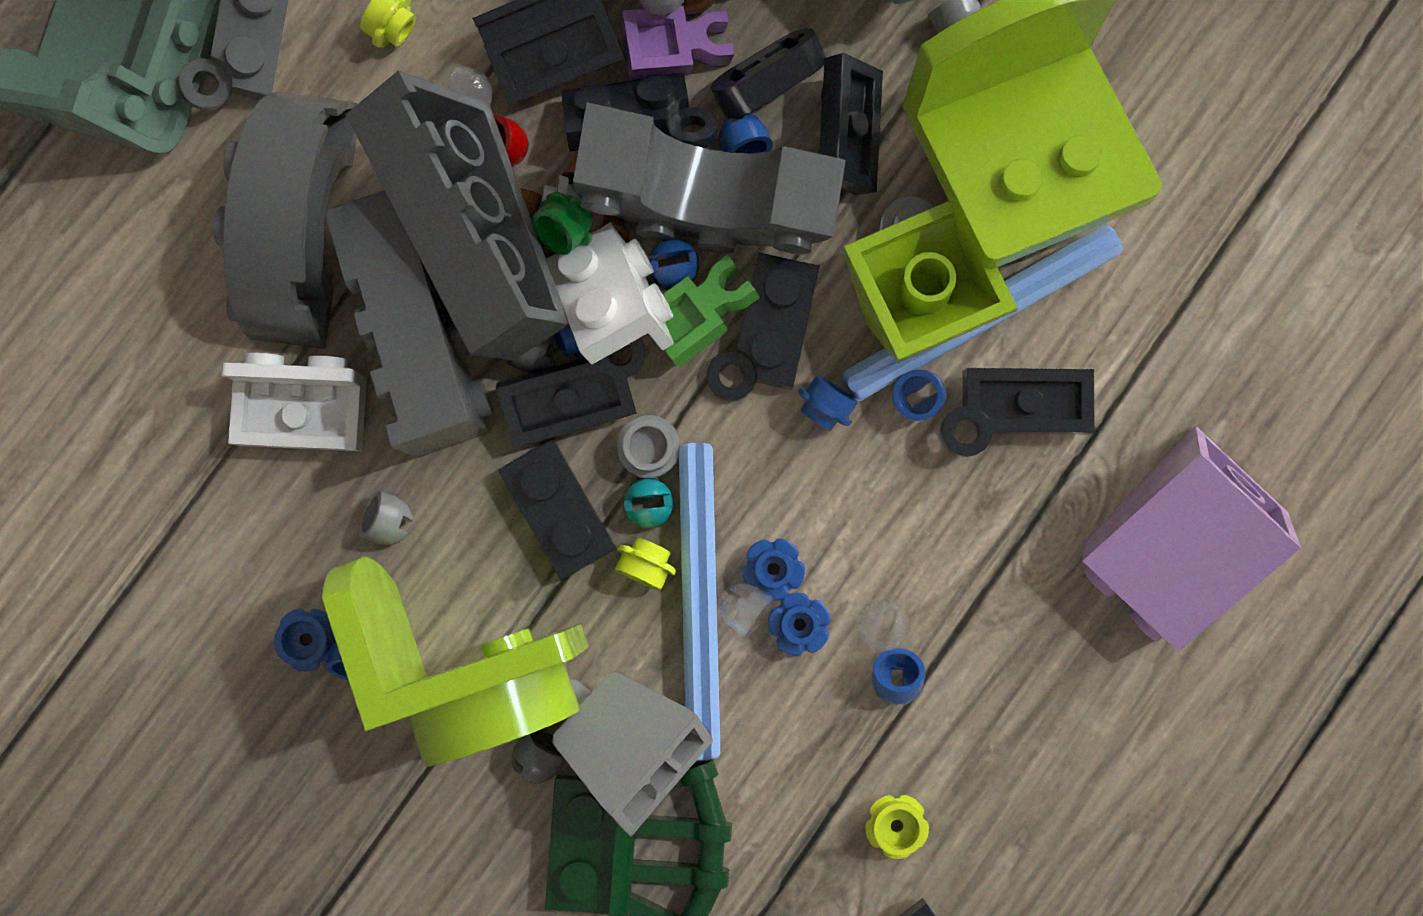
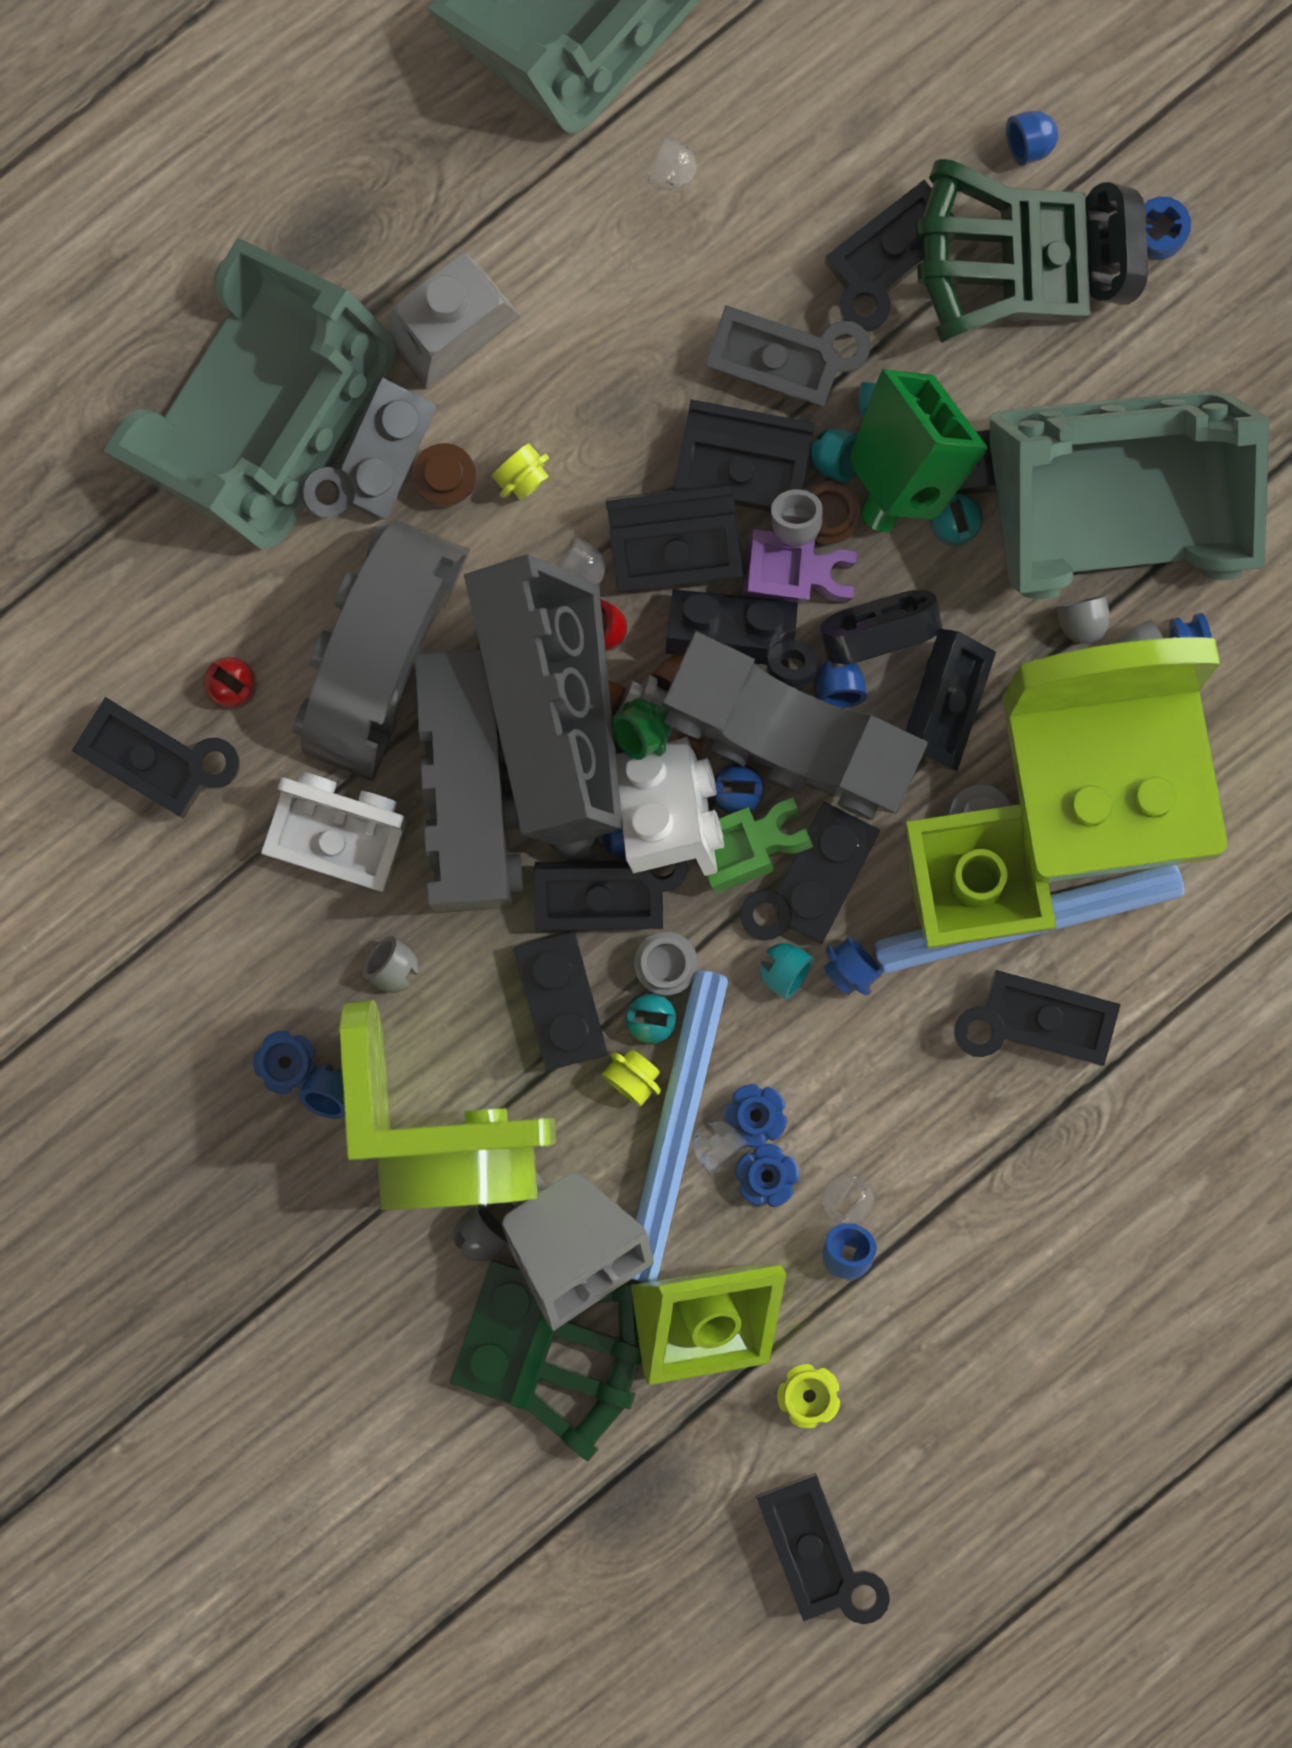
camera: 20 degrees right, 0 degrees up
blue hinge [893,369,946,421] -> none
lavender slope [1082,426,1301,652] -> none
none -> black hinge [72,697,240,819]
none -> red hinge [204,657,257,709]
none -> reddish brown plate [413,443,476,507]
none -> lime slope [631,1264,786,1385]
none -> teal hinge [759,943,814,1000]

